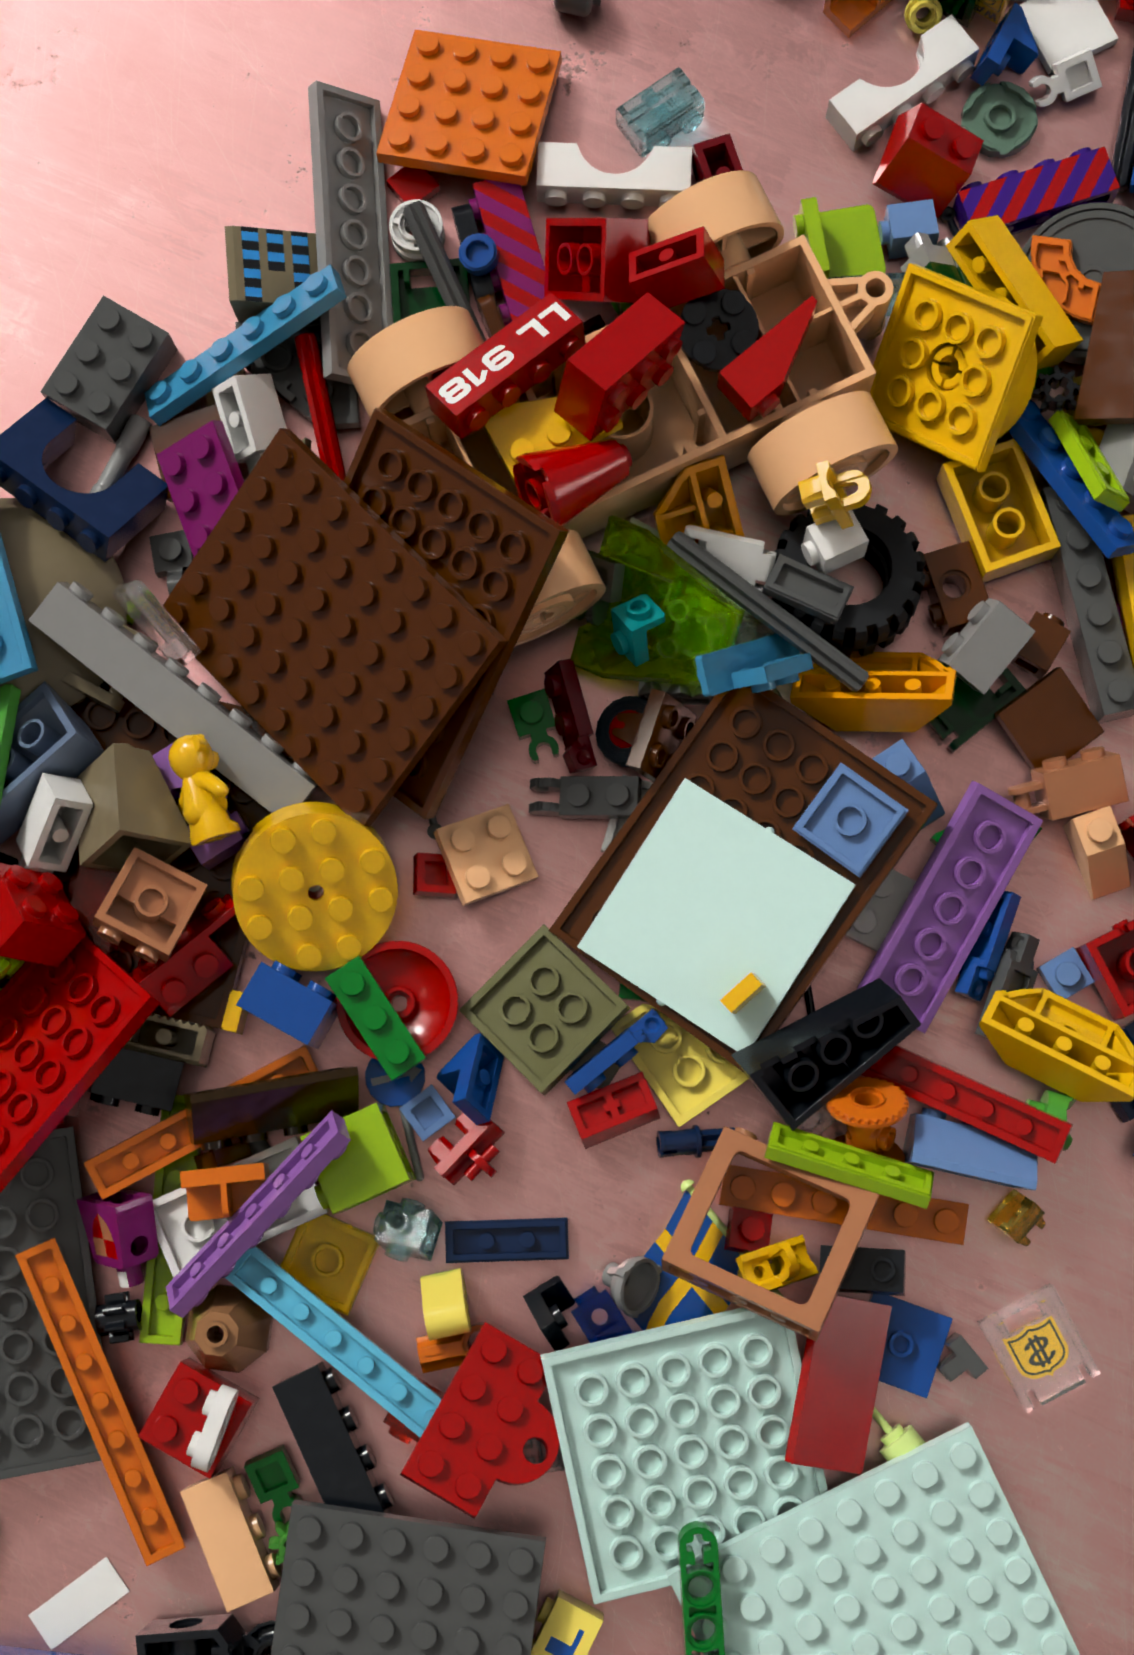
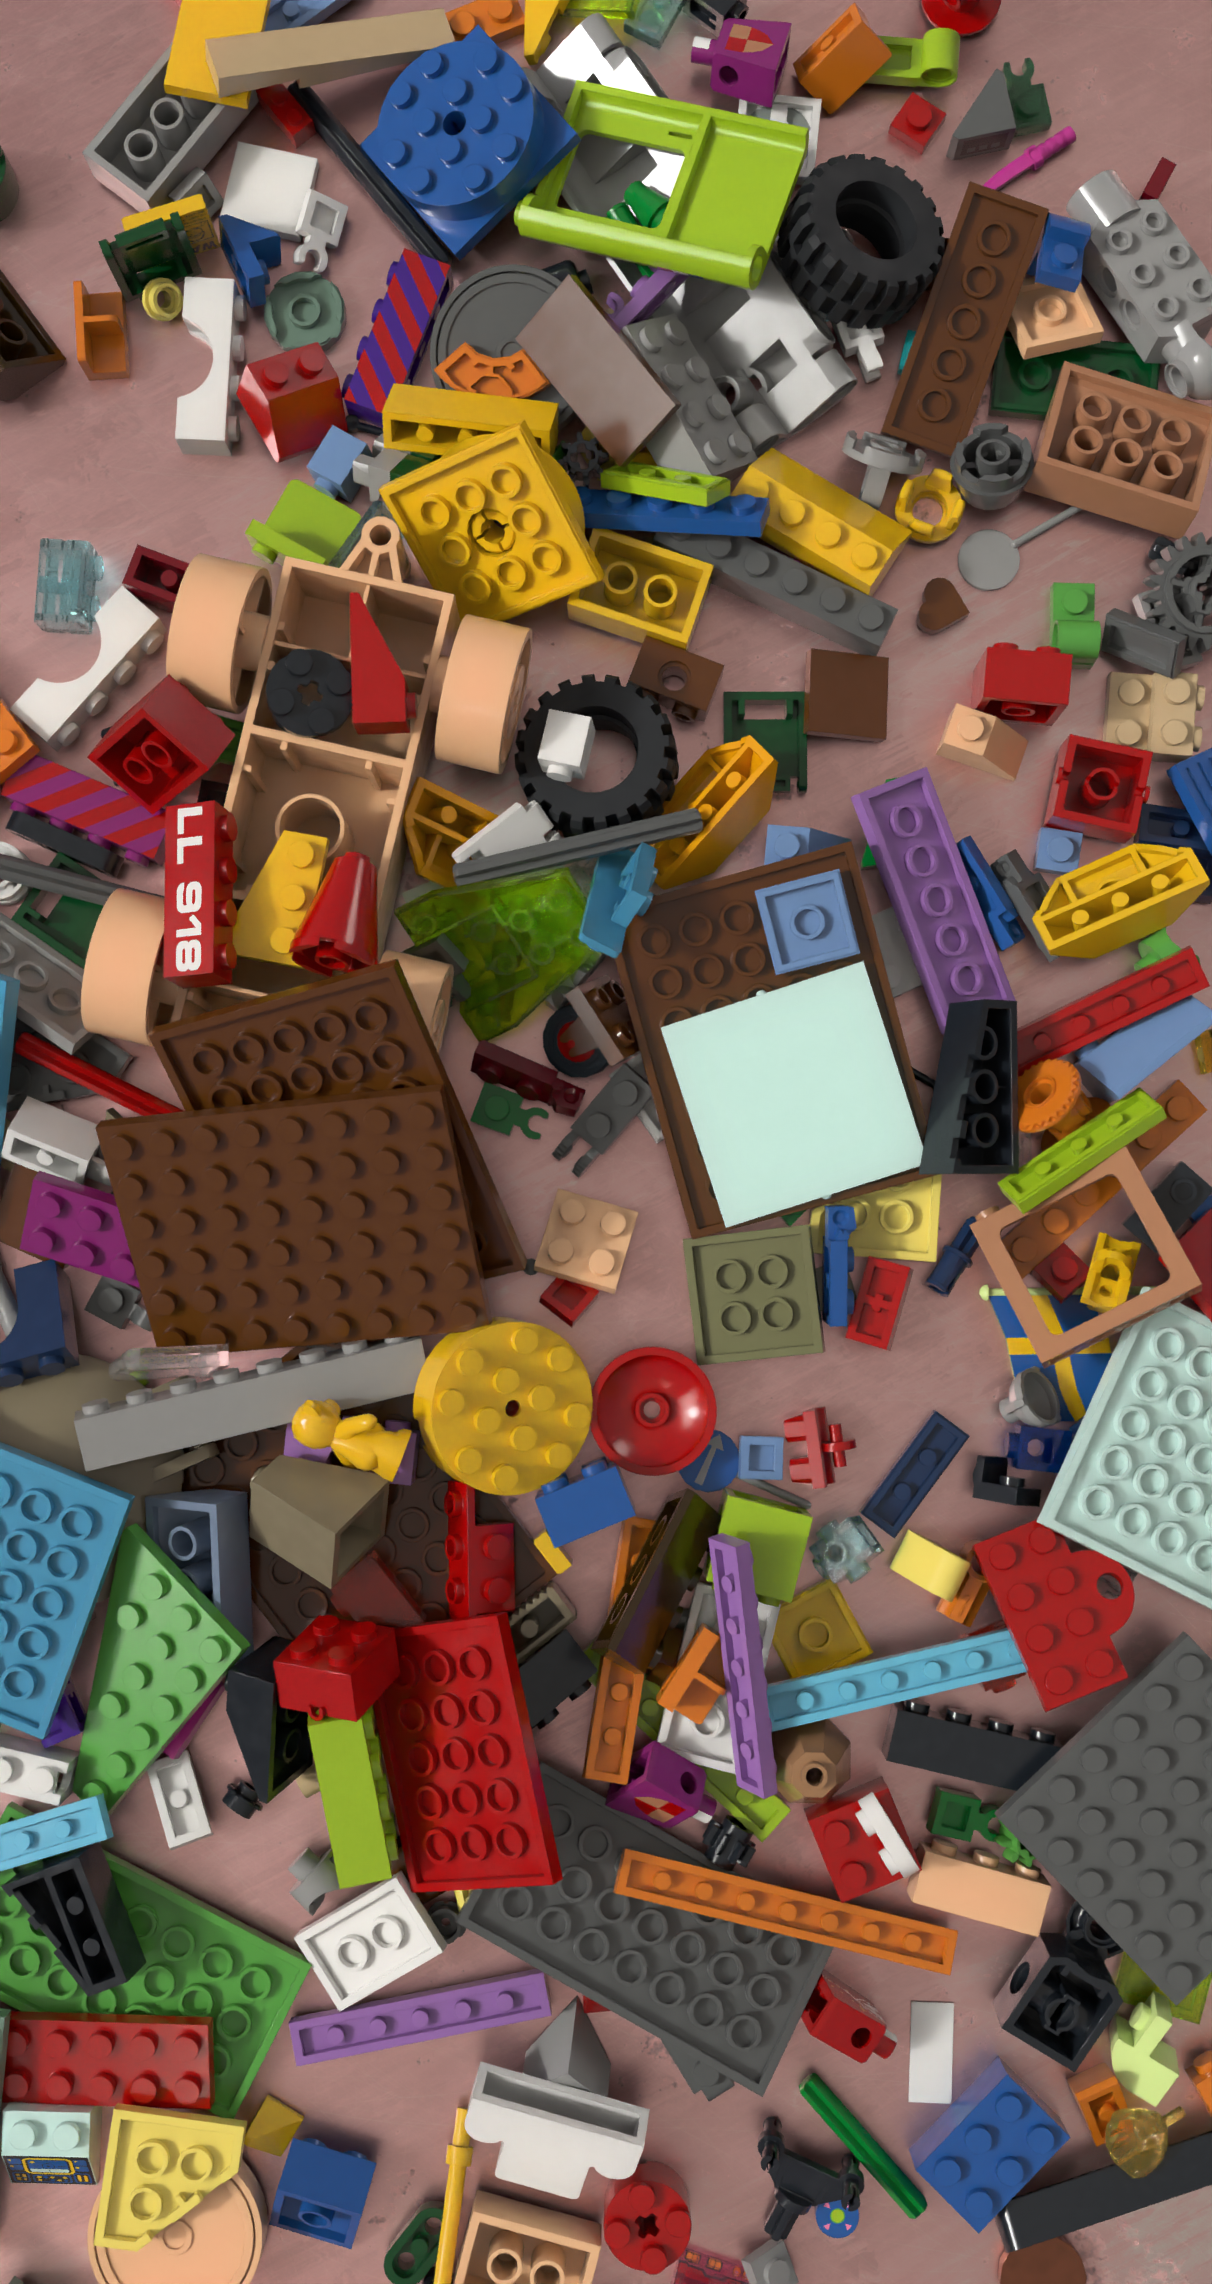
camera: 55 degrees left, 5 degrees up
white brick [16,773,94,874] -> none
nougat plate [93,847,208,964] -> none
green plate [325,956,427,1081] -> none
blue slope [437,1033,504,1125] -> none
blue tile [459,233,499,276] -> none
reddish brown tile [476,294,505,338] -> none
red brick [554,292,685,441] -> none
teal bracket [610,594,666,667] -> none
red brick [629,226,725,308] -> none
yellow tile [720,972,766,1014] -> none
dark grey tile [762,554,854,626] -> none
yellow hips [798,460,872,529] -> none
light grey brick [938,598,1036,694] -> none
nougat brick [1007,746,1129,821] -> none
reddish brown brick [1011,611,1071,680] -> none
none -> red torso [801,1969,897,2063]

